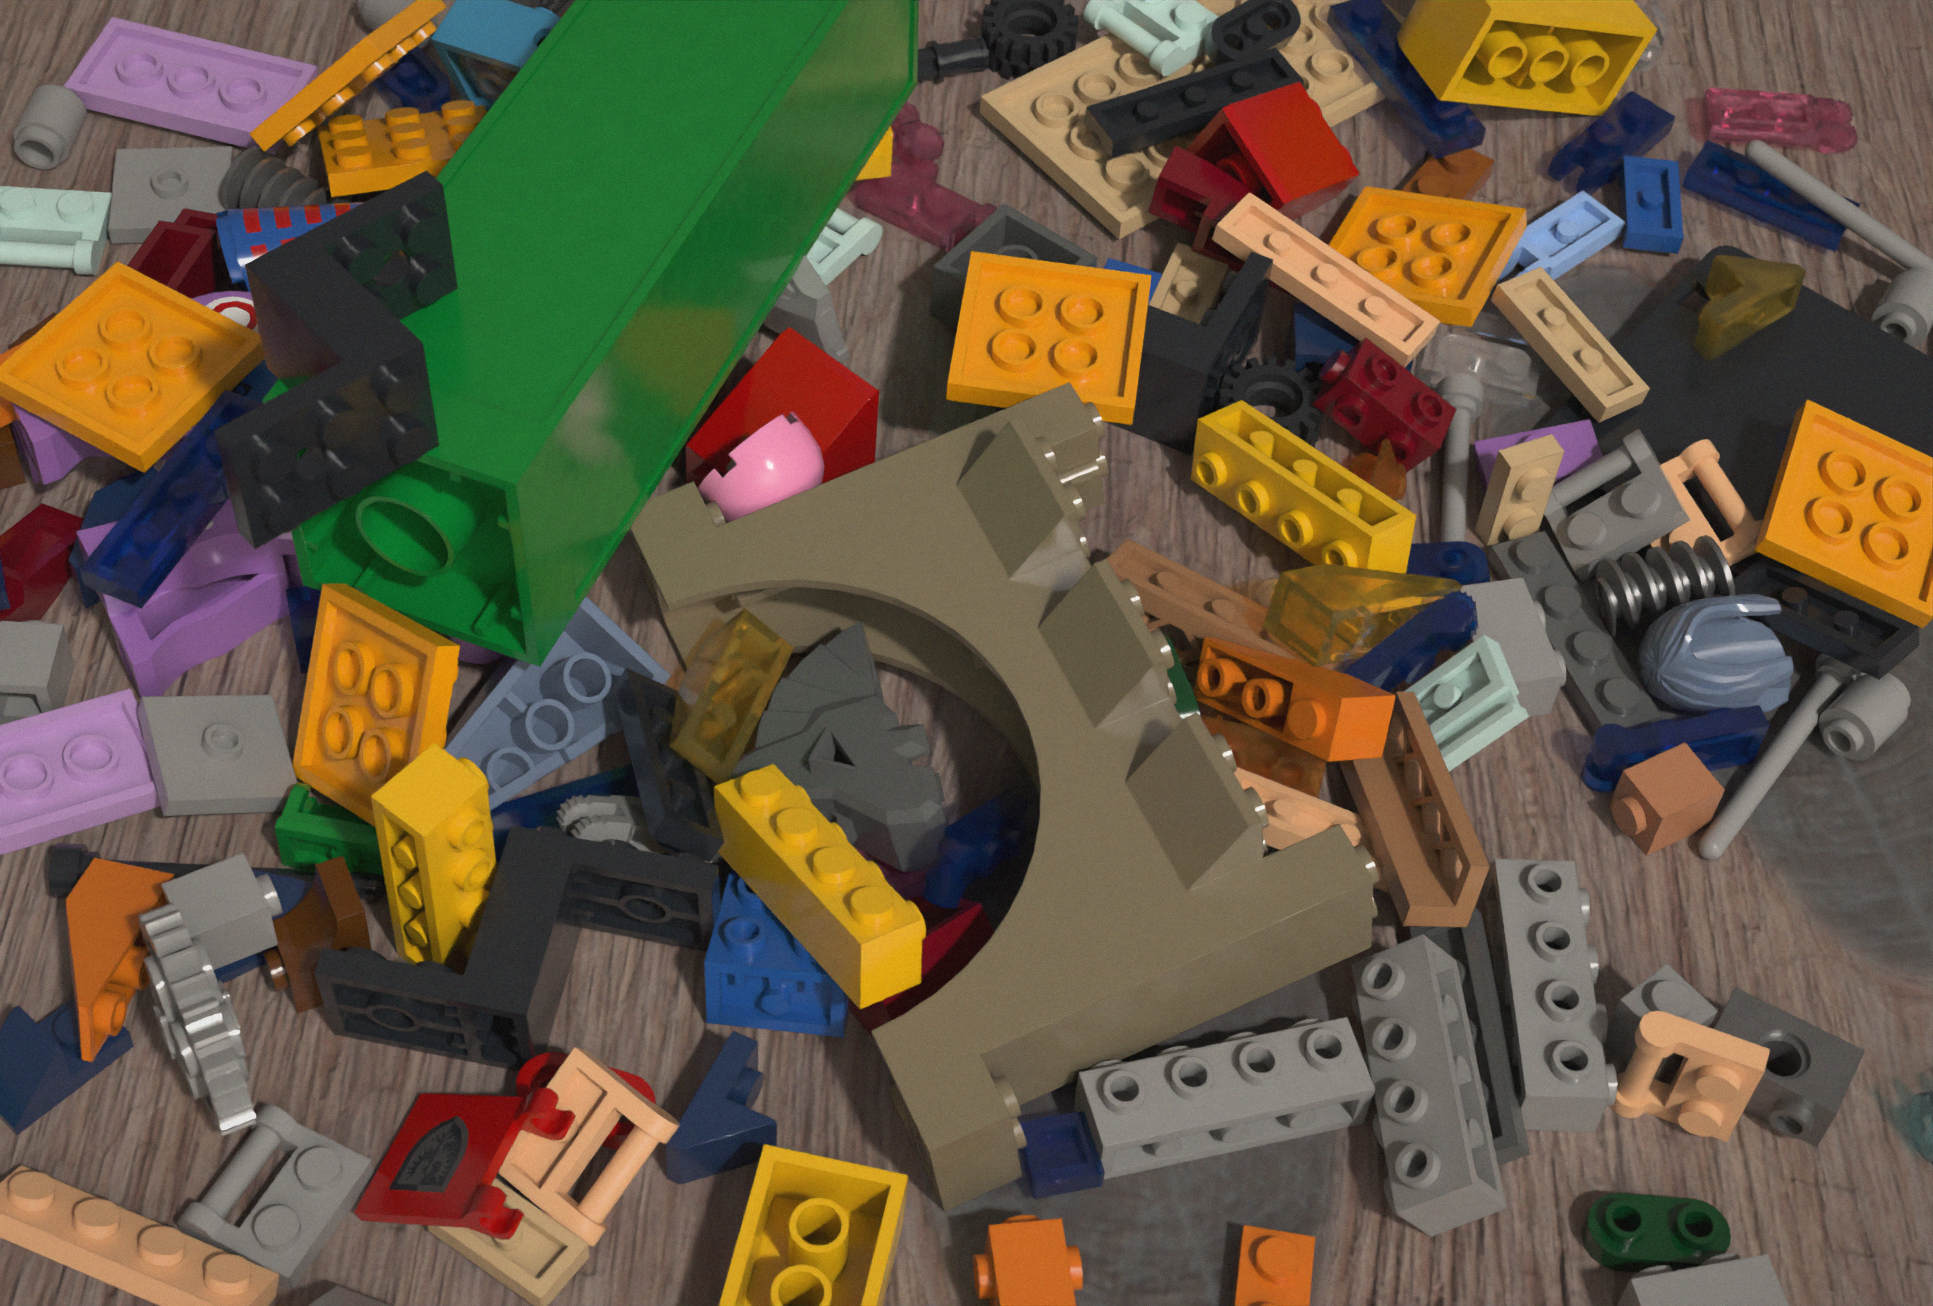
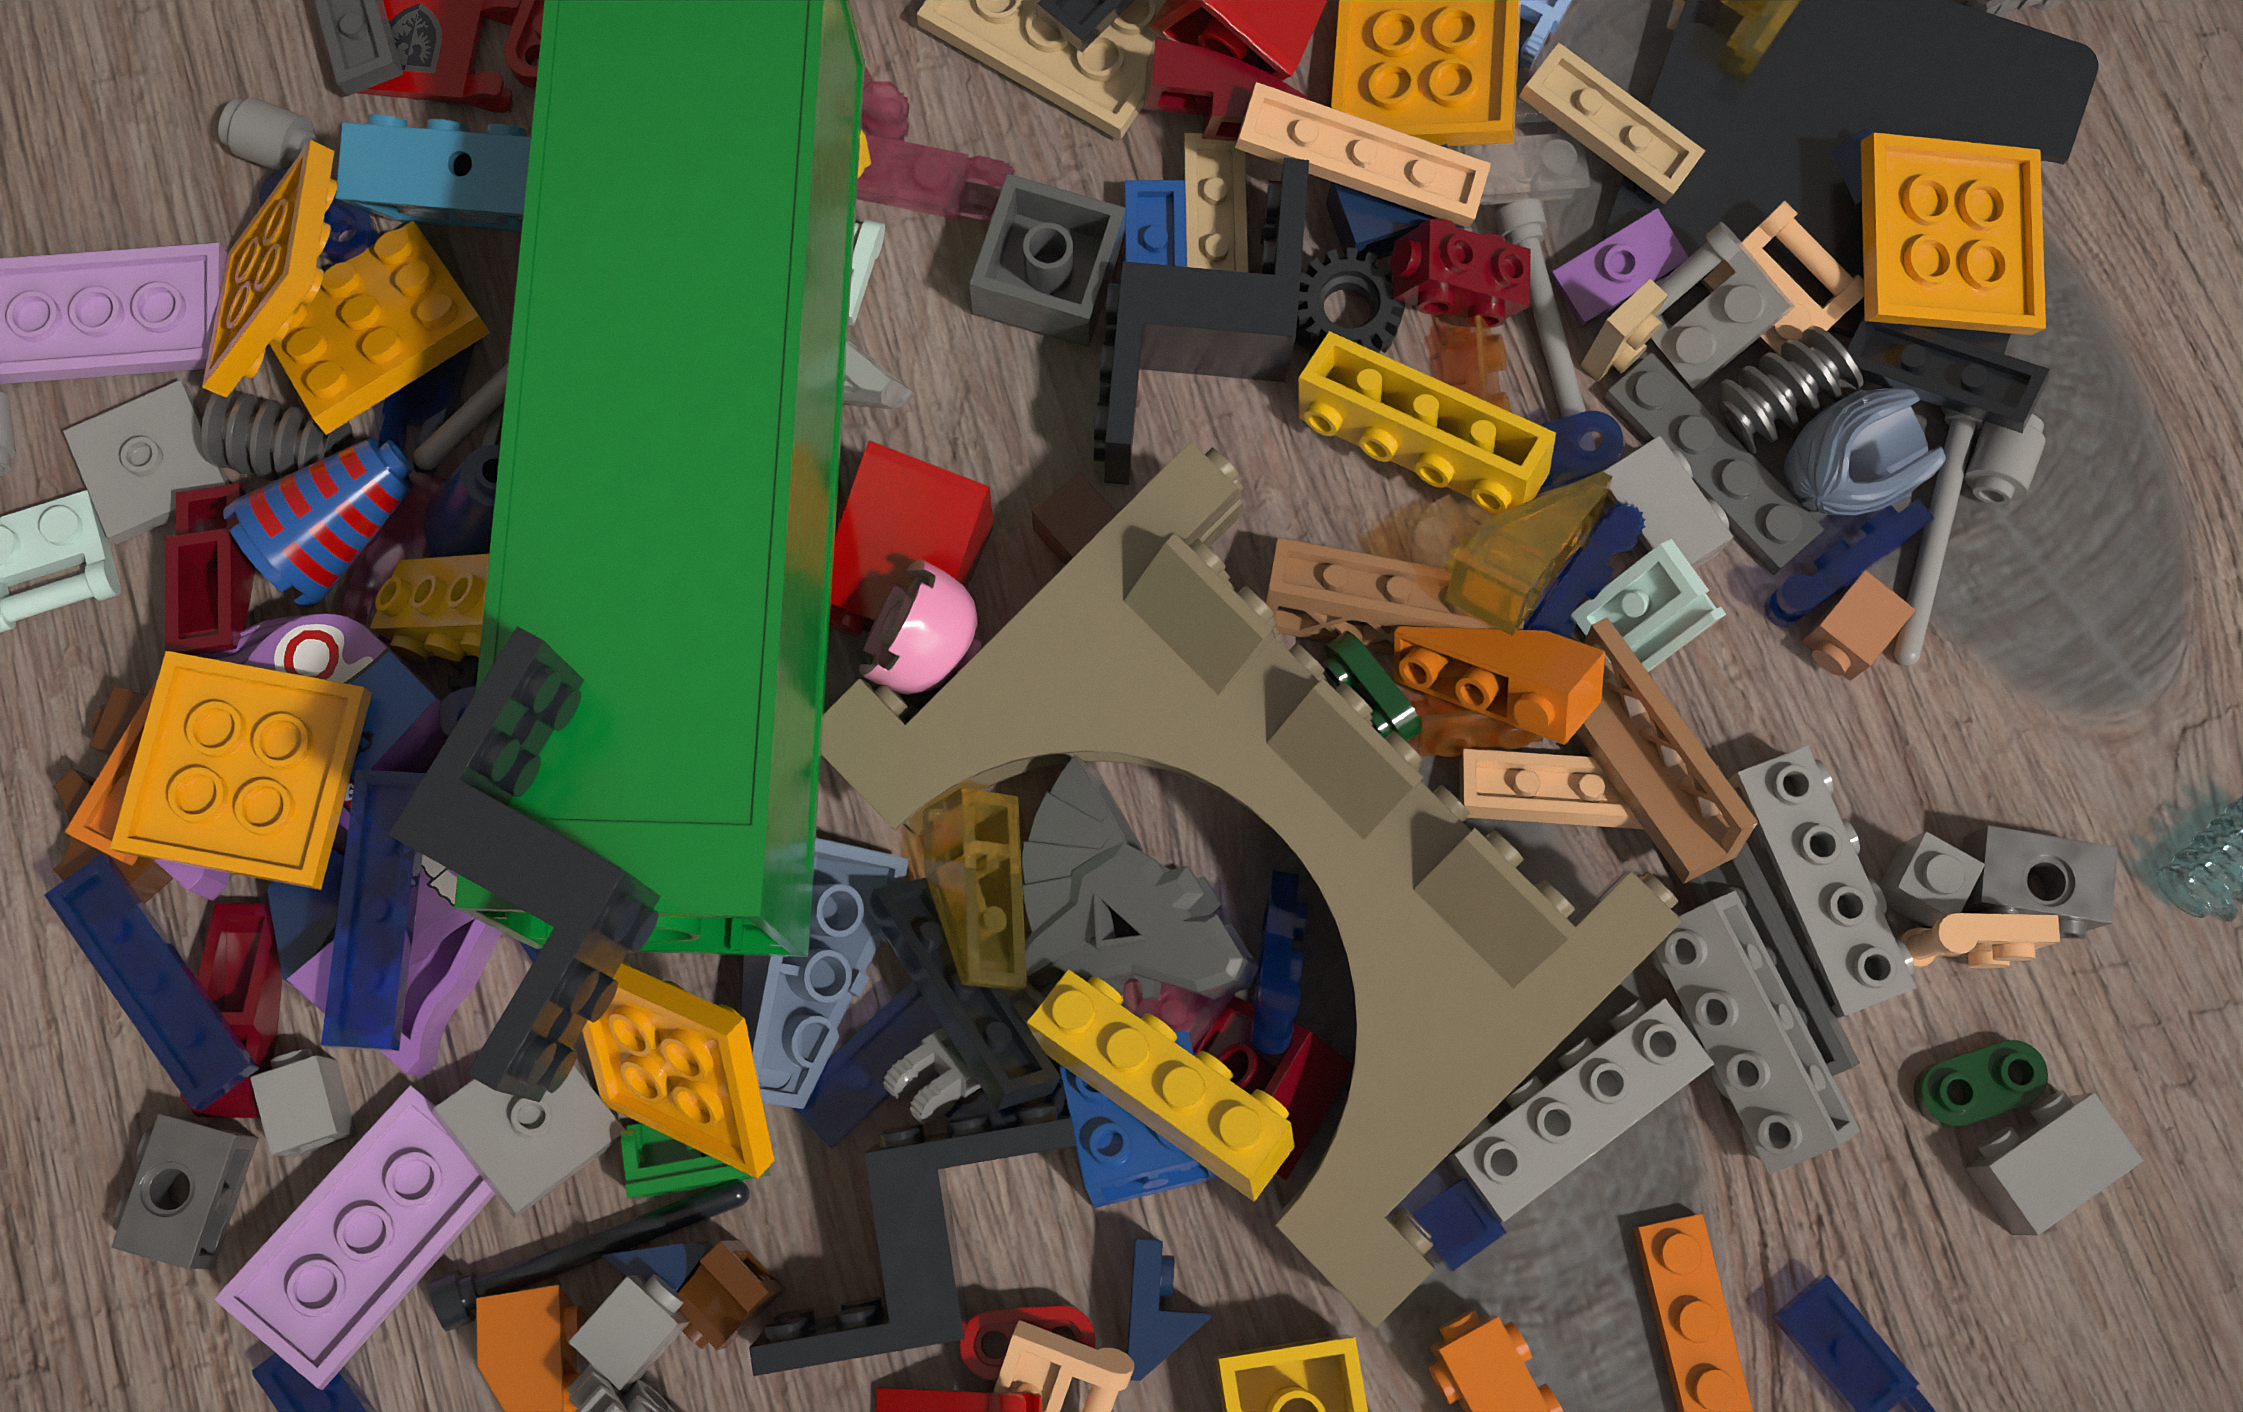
camera: 20 degrees left, 25 degrees up
yellow brick [371,743,498,975] -> none
light orange plate [946,251,1152,425] -> none

